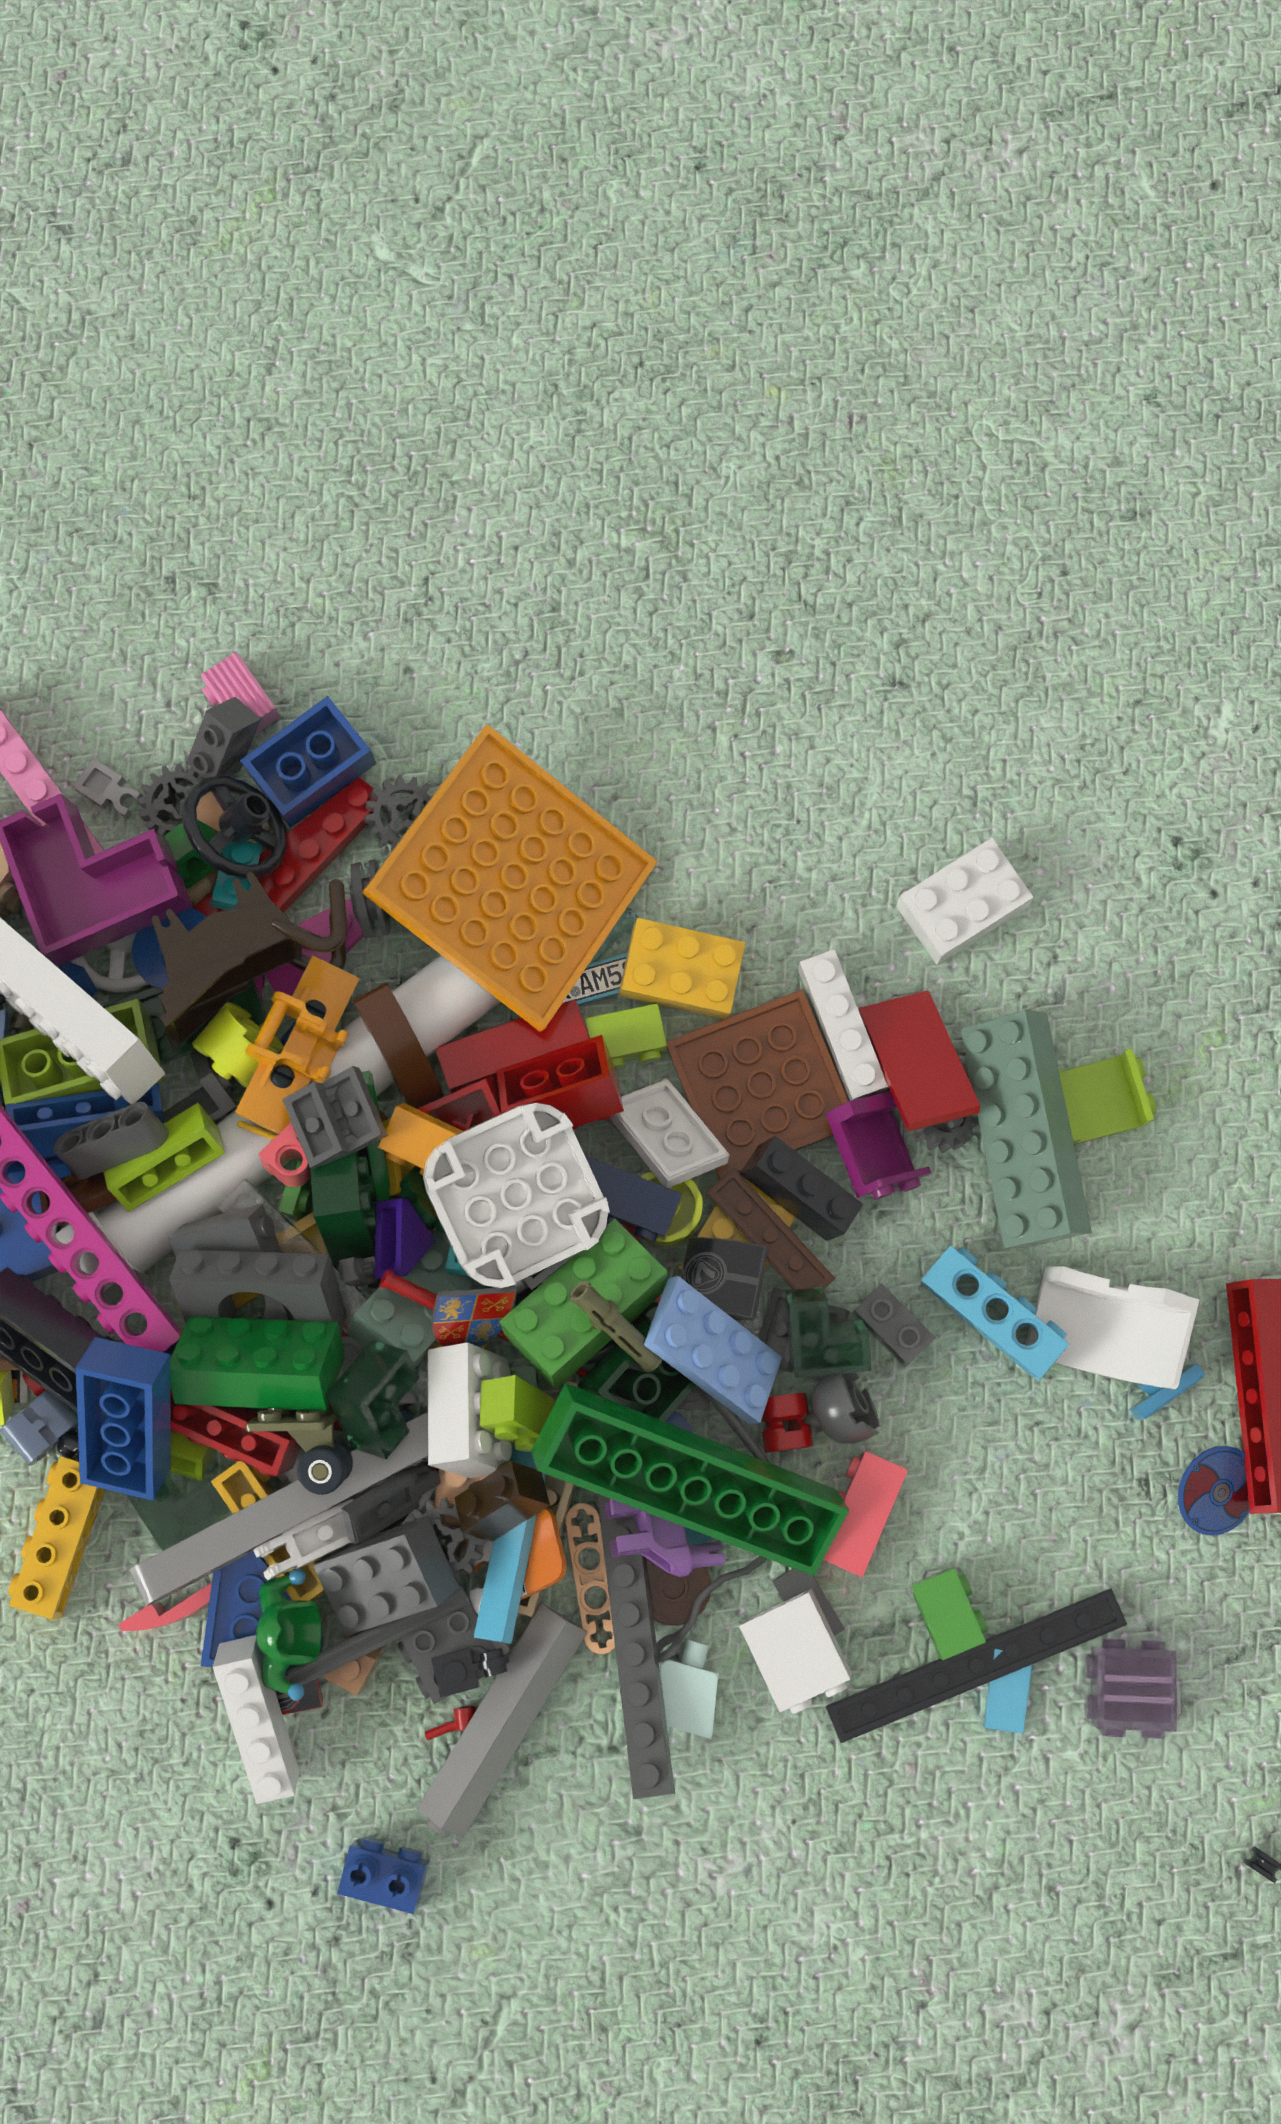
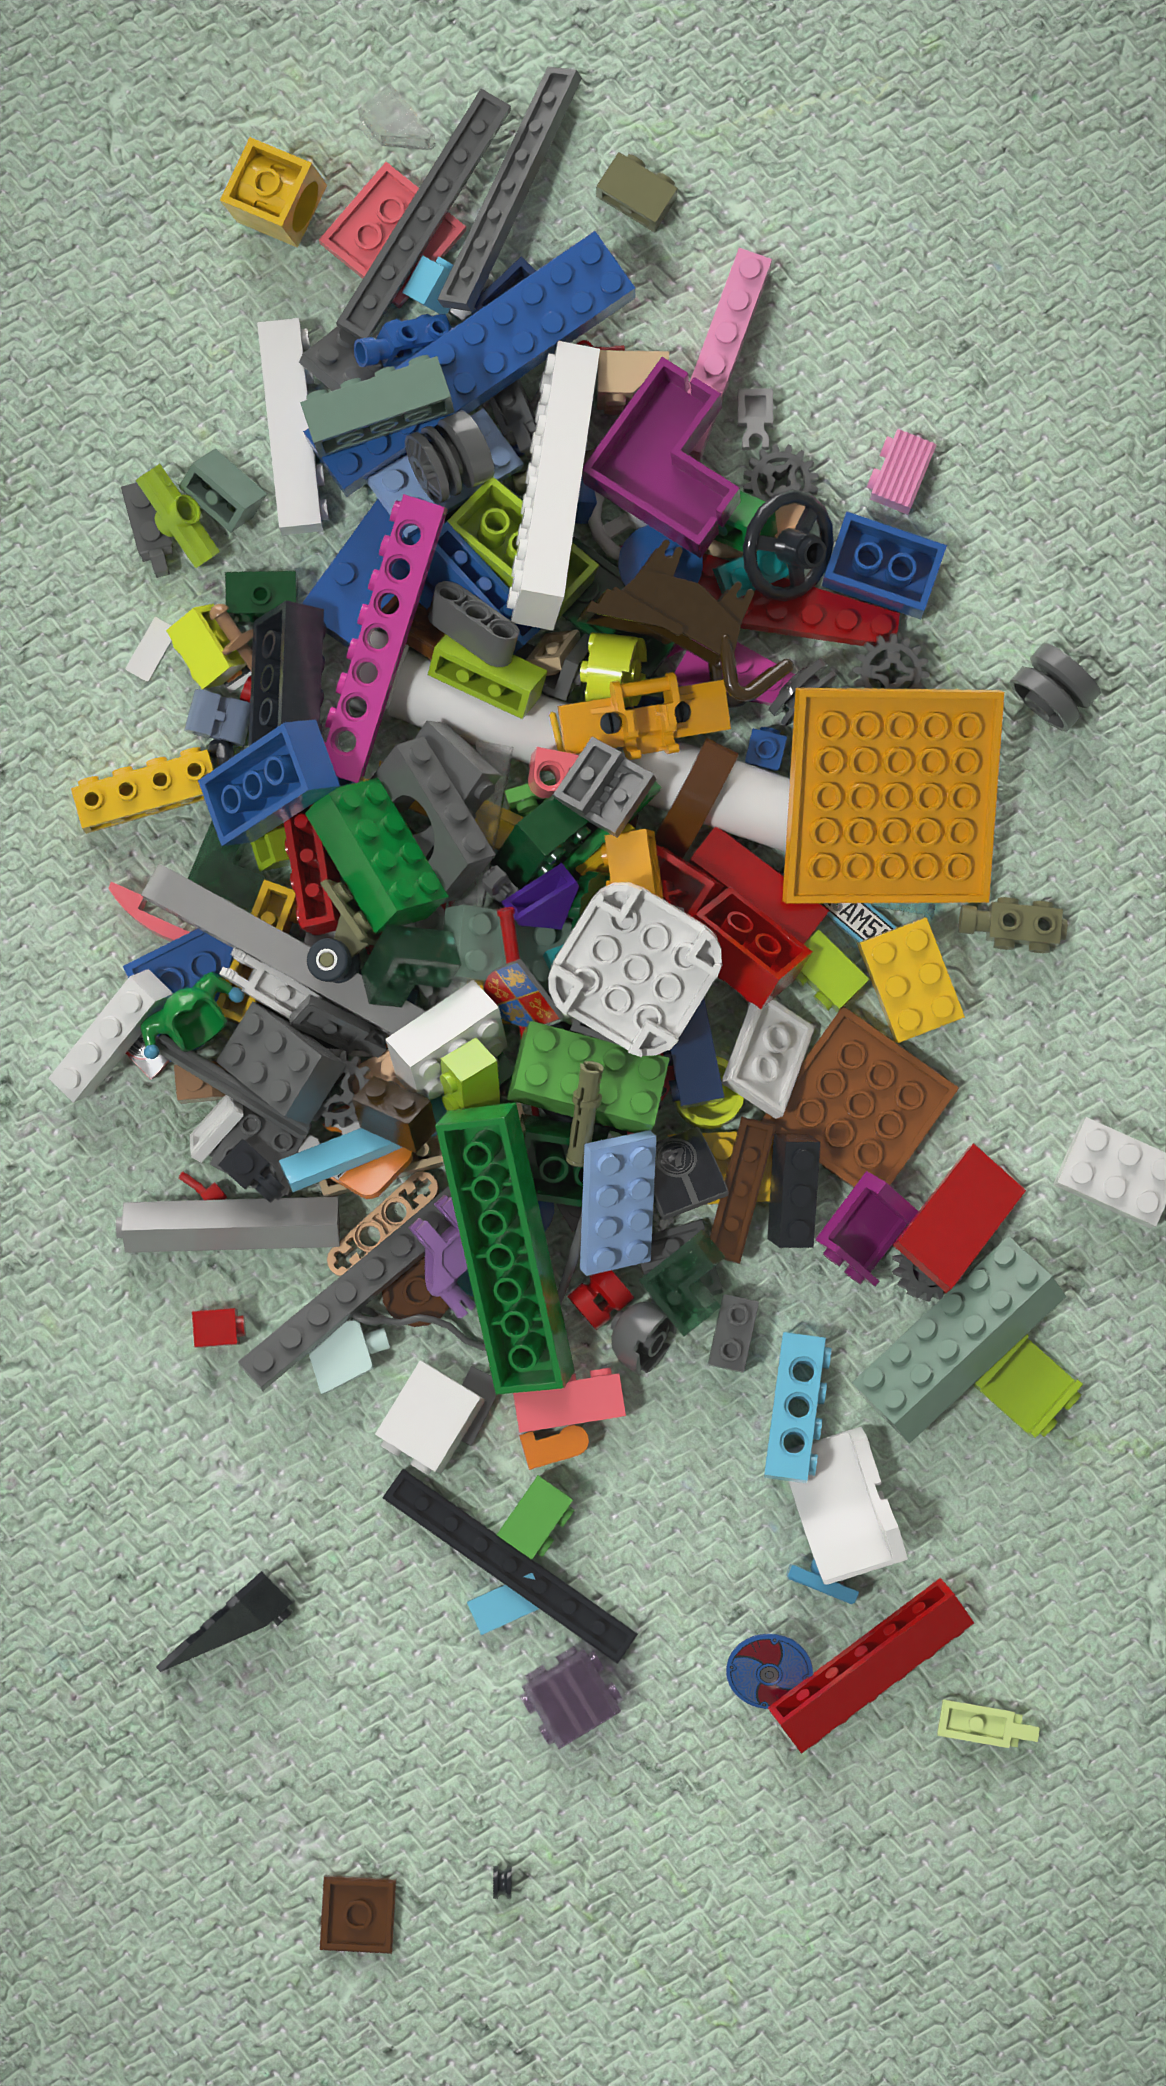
camera: 50 degrees right, 5 degrees up
dark grey brick [186,697,261,778] -> none
blue brick [337,1837,430,1914] -> none
white brick [798,949,888,1101] -> none
none -> black wedge [156,1569,295,1672]
none -> white tile [190,1095,244,1163]
none -> red brick [192,1308,246,1348]
none -> reddish brown tile [320,1875,397,1954]
none -> orange leg [519,1425,589,1470]
none -> tan plate [526,630,581,676]
none -> blue bracket [745,727,787,771]
none -> olive brick [958,897,1068,953]
none -> dark grey wheel [1009,643,1101,732]

